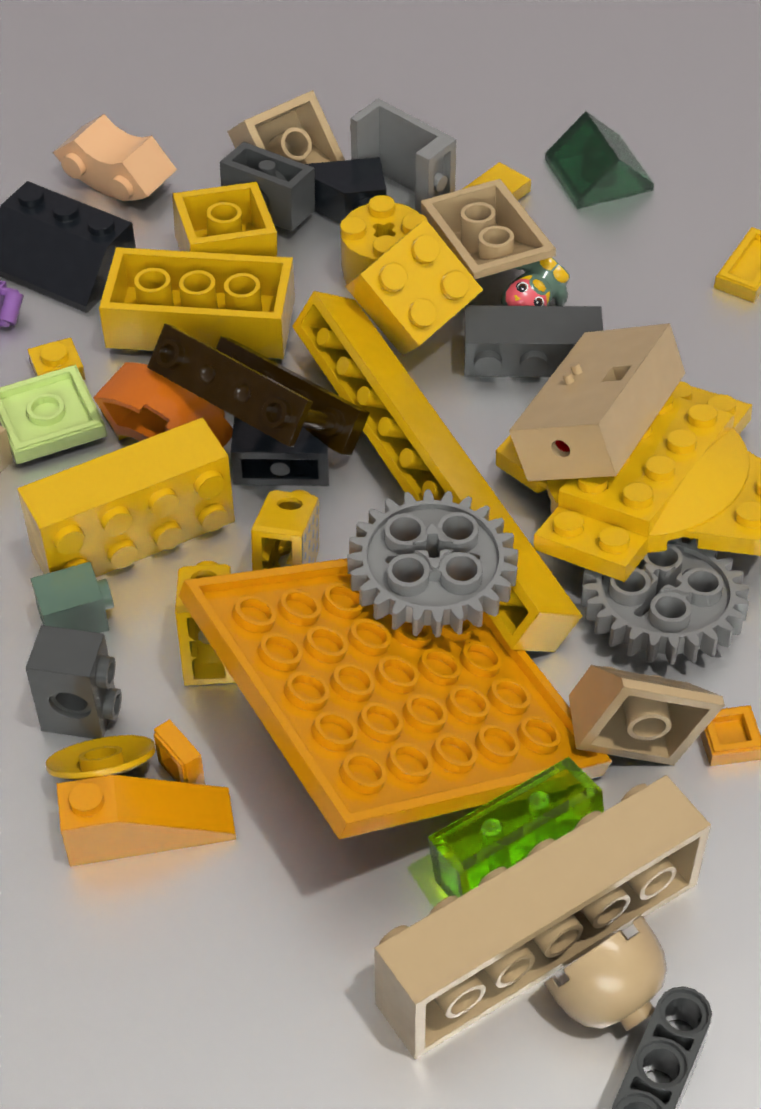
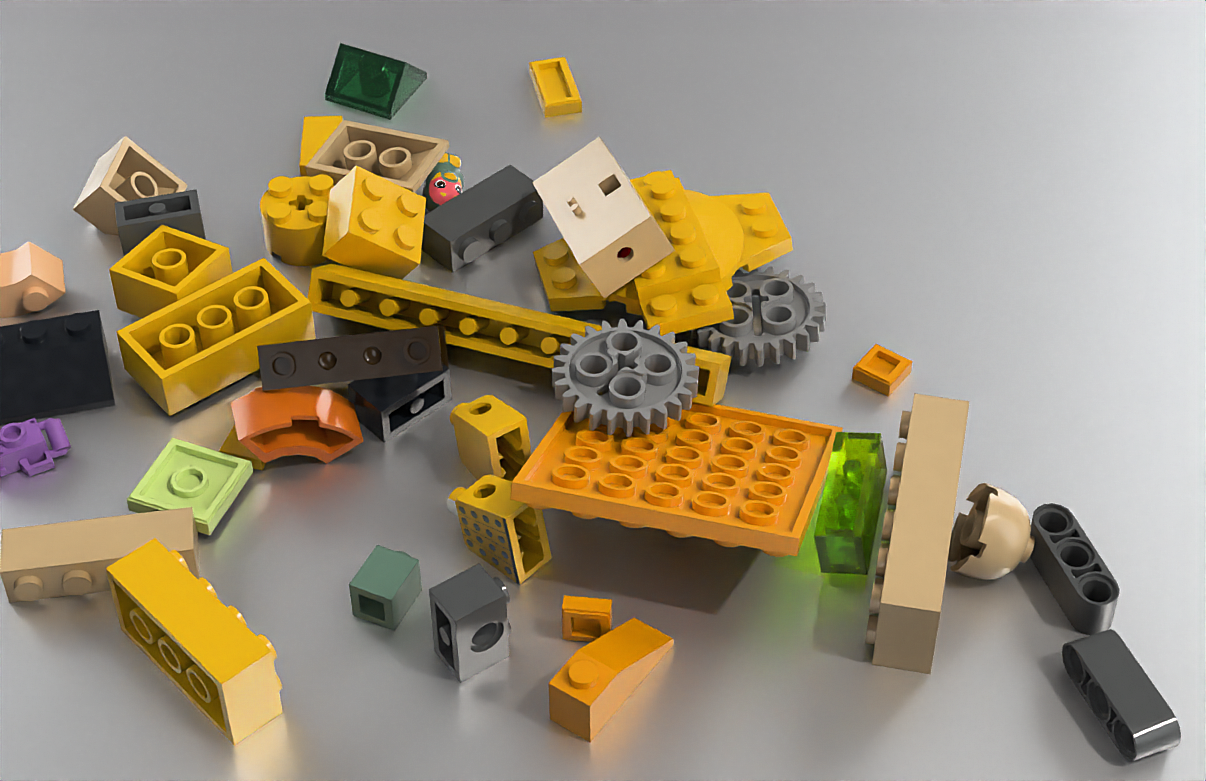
camera: 45 degrees left, 5 degrees down
yellow brick [17,417,235,577] -> none
yellow plate [27,337,86,380] -> none
yellow dish [46,735,156,781] -> none
black slope [306,157,387,224] -> none
light grey panel [350,98,457,214] -> none
tan slope [569,665,725,766] -> none

